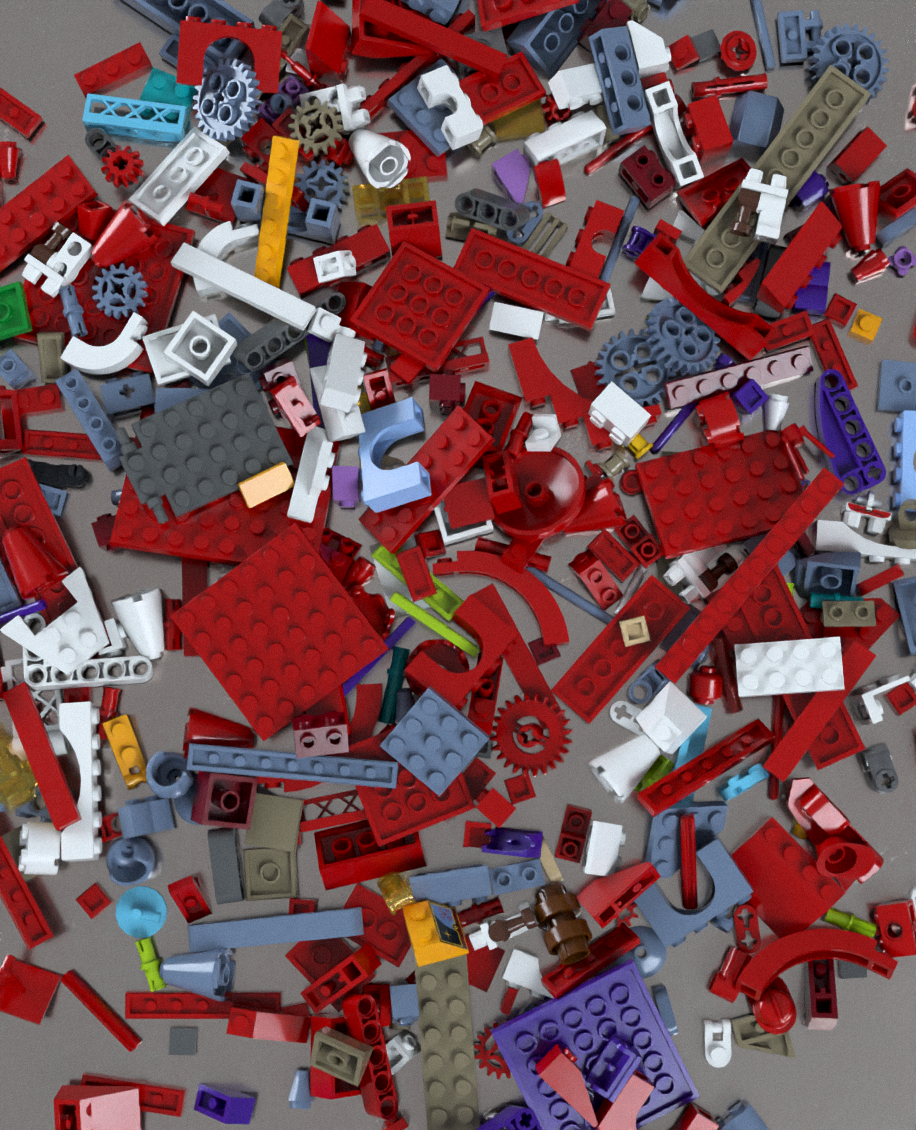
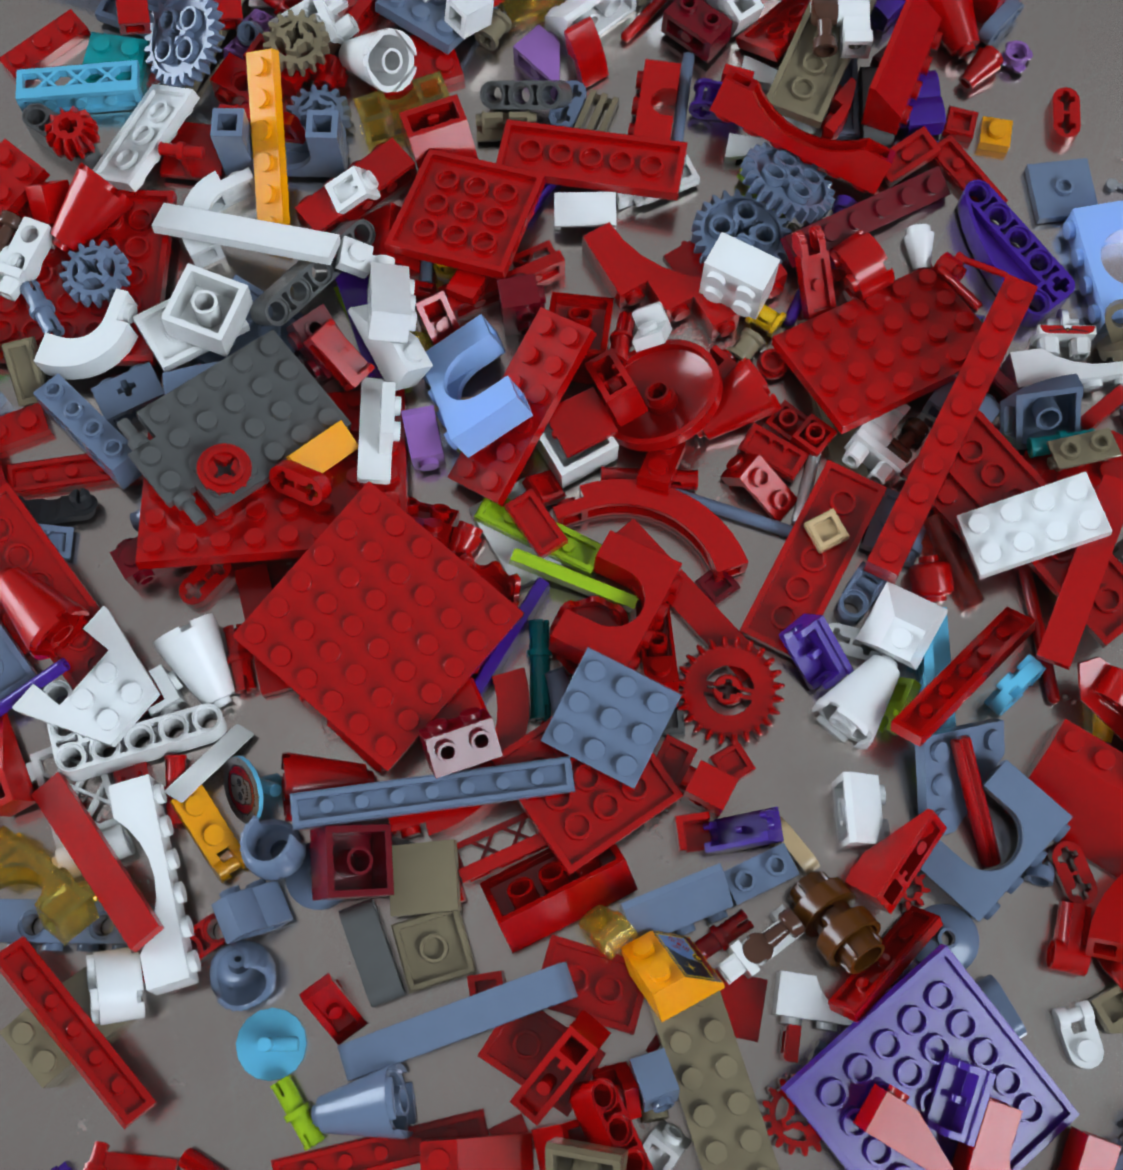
camera: 15 degrees left, 10 degrees down
red tile [75,882,113,919] -> none
red slope [554,803,592,863] -> none
dark purple panel [729,379,769,415] -> none
none -> white sticker [164,724,255,803]
none -> red beam [179,563,235,609]
none -> red gear [196,443,252,495]
none -> shield [223,756,282,823]
none -> red beam [269,459,332,506]
none -> dark purple hinge [778,613,854,690]
none -> red hinge [791,225,836,320]

